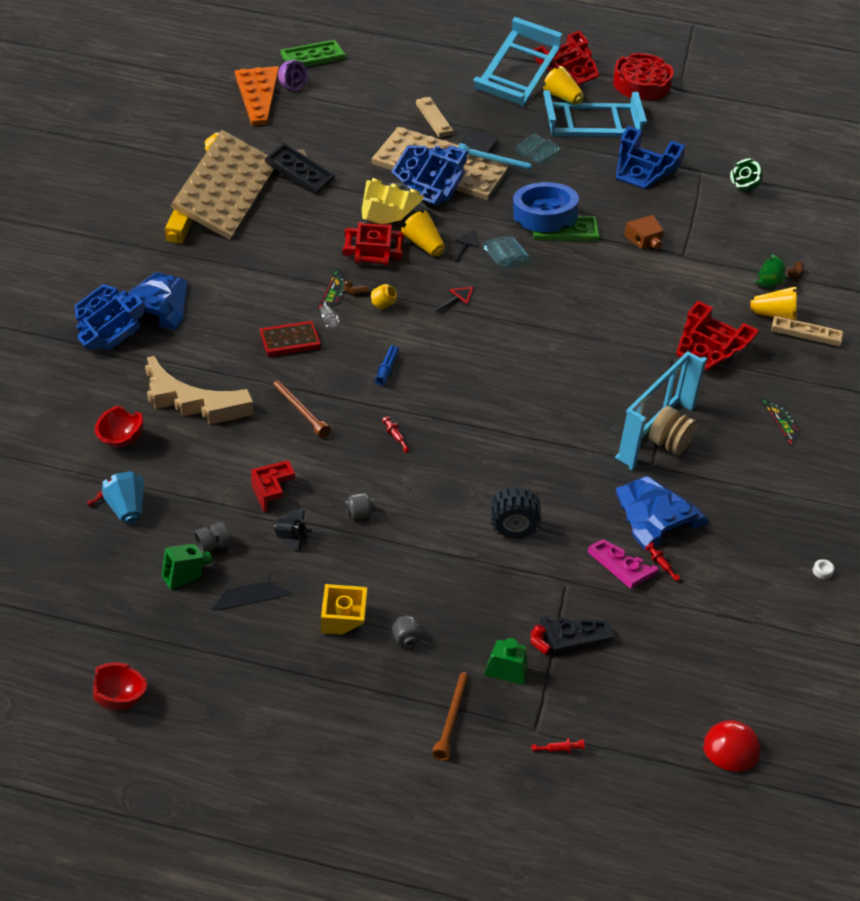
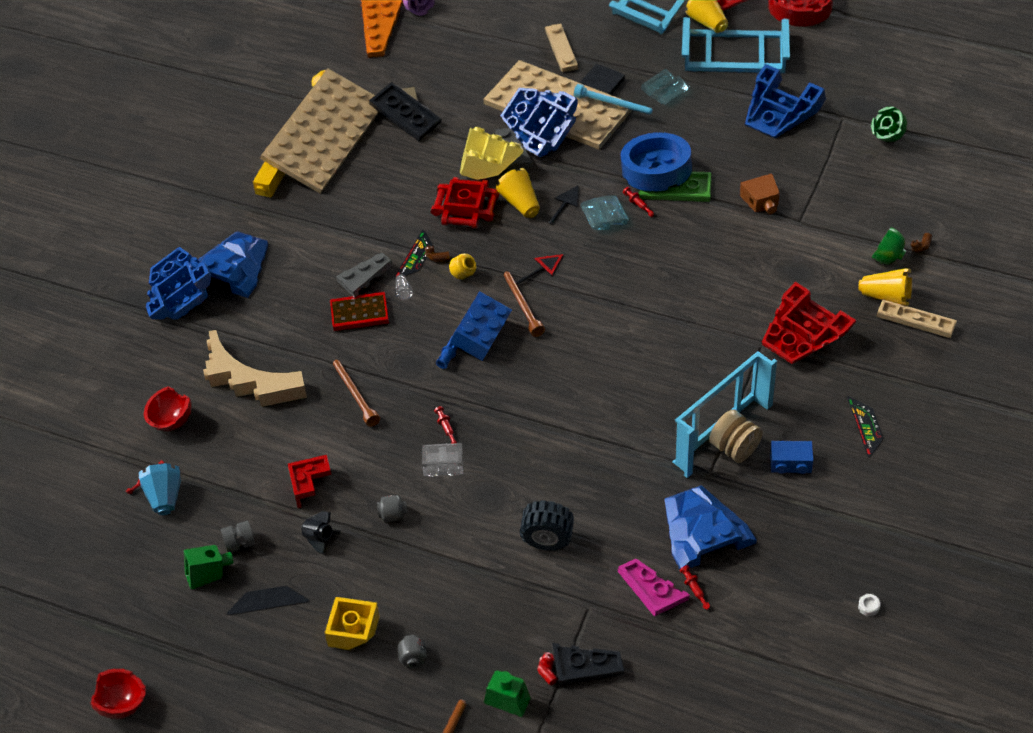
camera: 15 degrees right, 5 degrees up
none -> dark grey wing [336,253,393,298]
none -> clear brick [422,443,463,476]
none -> blue brick [450,291,512,361]
none -> dark orange piece [504,271,545,337]
none -> red piece [623,187,654,217]
none -> blue brick [770,441,813,474]

